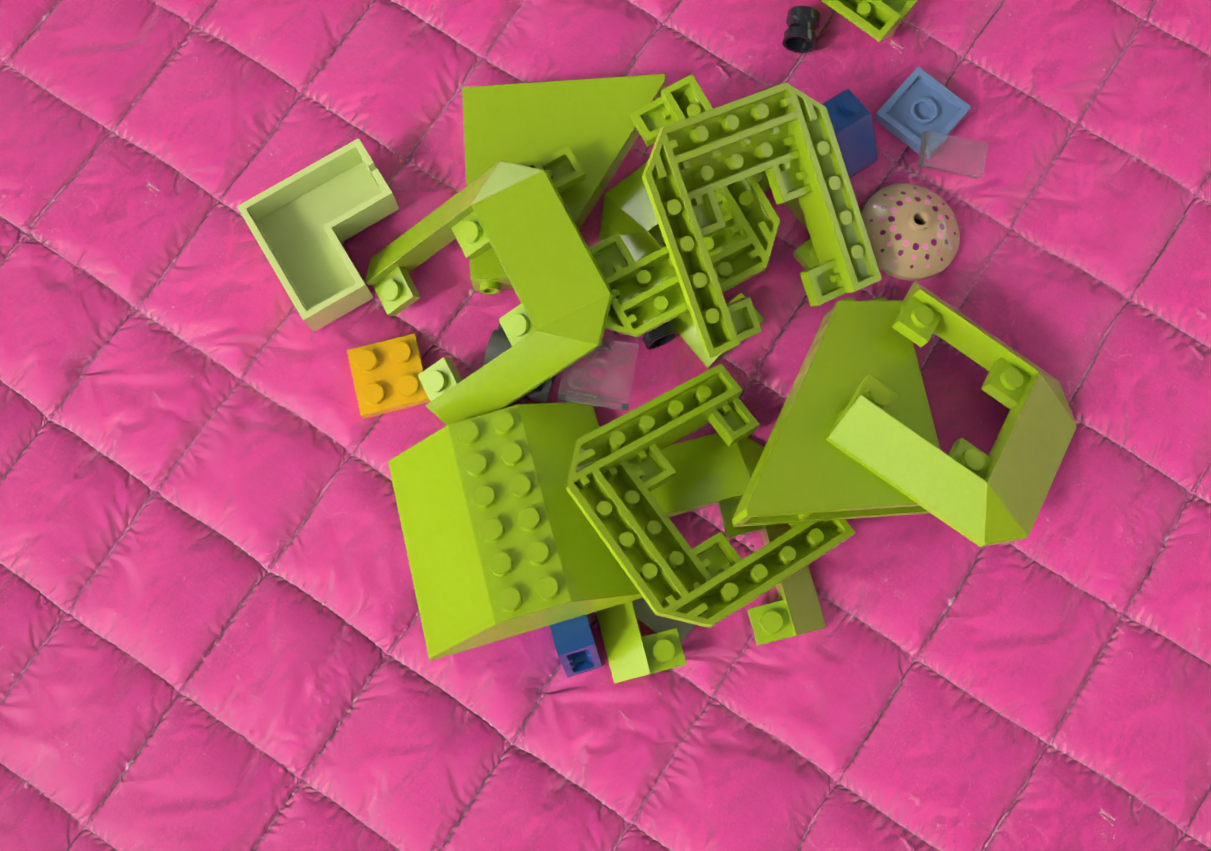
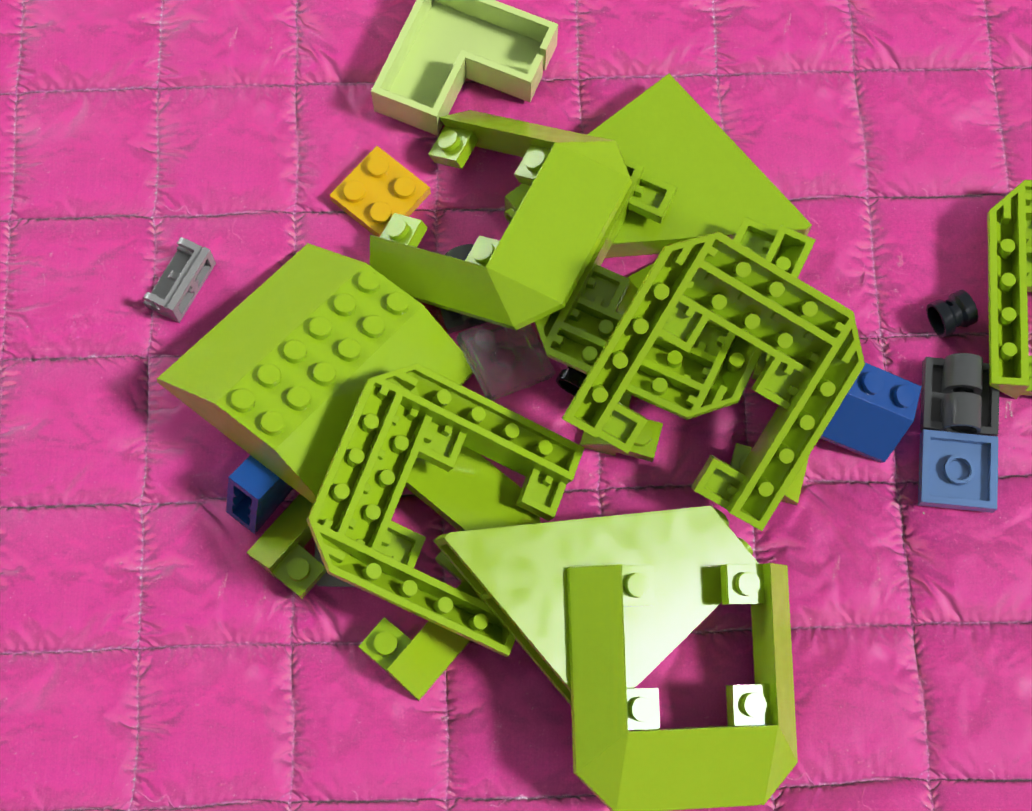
camera: 50 degrees right, 5 degrees down
tan dish [861,183,960,281] -> none
clear tile [918,131,988,179] -> none
none -> light grey hinge [143,237,216,323]
none -> dark grey plate [920,353,999,436]

